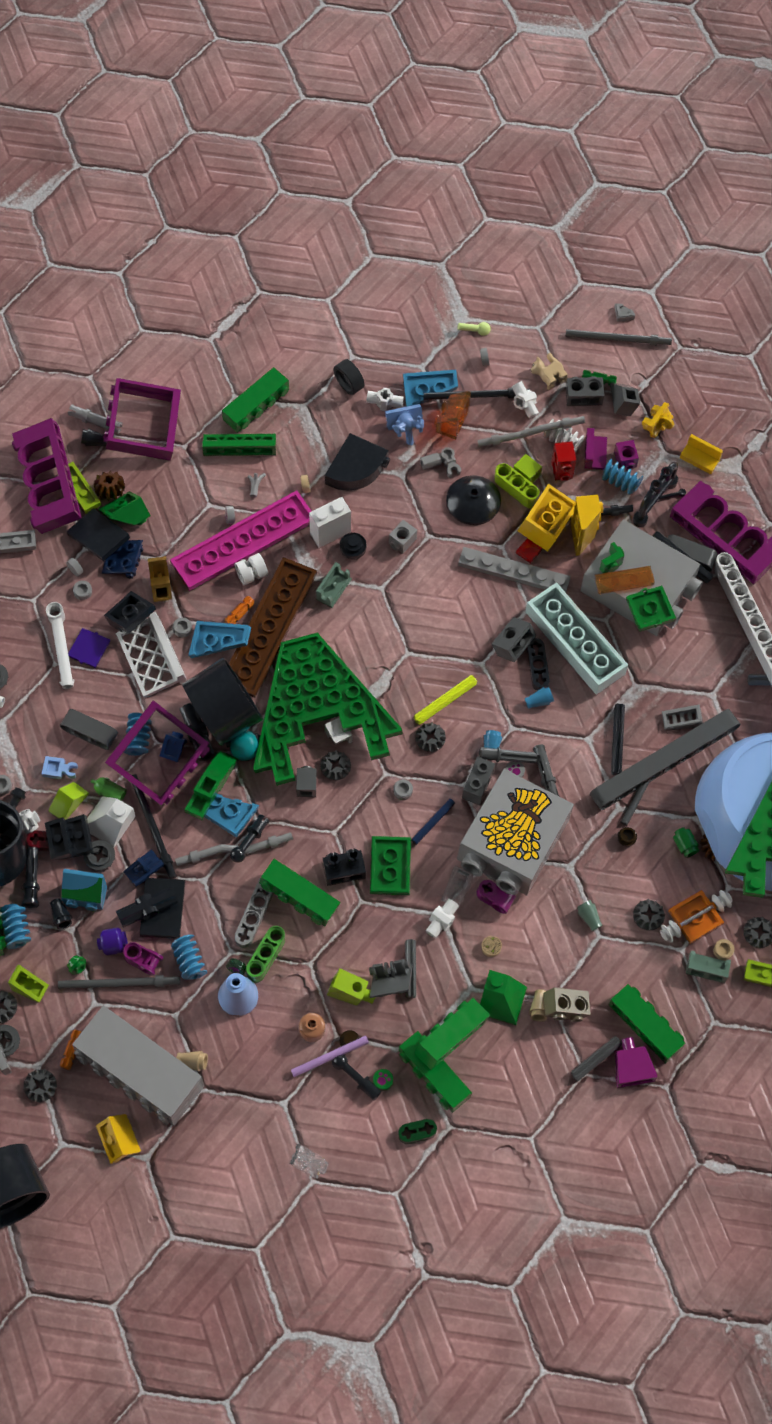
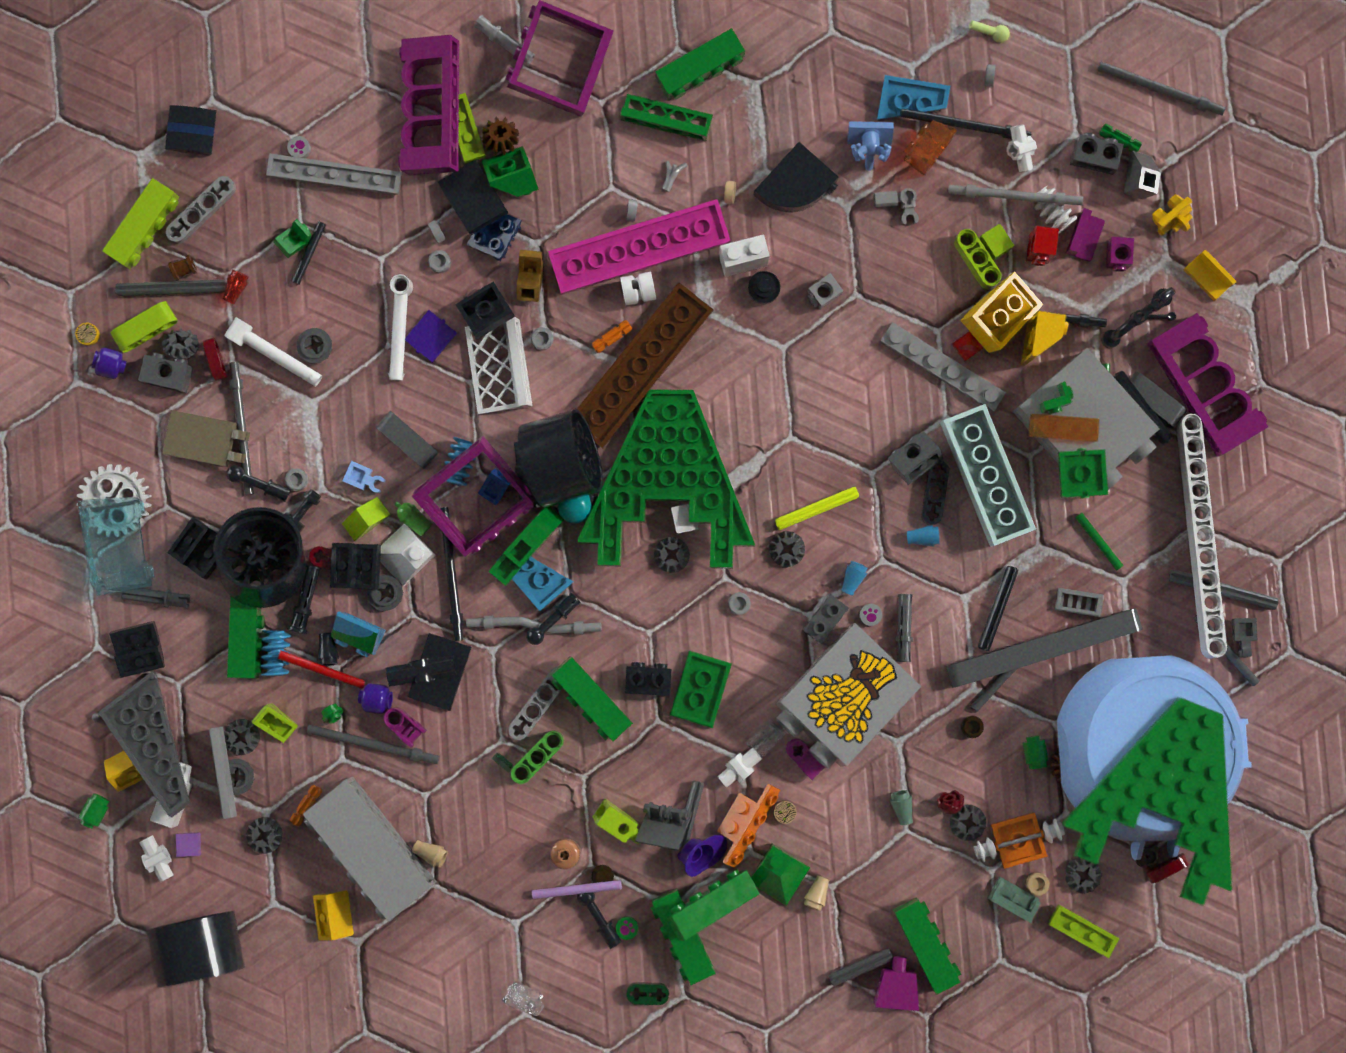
camera: 20 degrees right, 20 degrees up
white gear [19,809,41,833] -> none
black cone [81,428,107,446] -> none
dark blue hips [123,849,164,887] -> none
dark azure piece [171,935,207,980] -> none
dark azure wing [188,621,251,658] -> none
light blue cone [218,973,258,1016] -> none
dark grey brick [296,766,317,797] -> none
sand green hinge [316,562,352,608] -> none
black tyre [333,359,365,395] -> none
white axle [366,388,404,411] -> none
dark blue bar [411,798,455,845] -> none
black dish [446,475,501,525] -> none
dark grey axle [479,747,537,763] -> none
tan animal [531,353,568,390] -> none
dark tan brick [543,987,591,1022] -> none
dark azure piece [602,459,644,495] -> none
light grey tile [614,304,635,322] -> none
none -> red bar [277,650,365,689]
none -> dark purple piece [677,835,728,877]
none -> orange bracket [717,784,781,868]
none -> dark red plate [937,790,965,814]
none -> green bar [1075,512,1124,571]

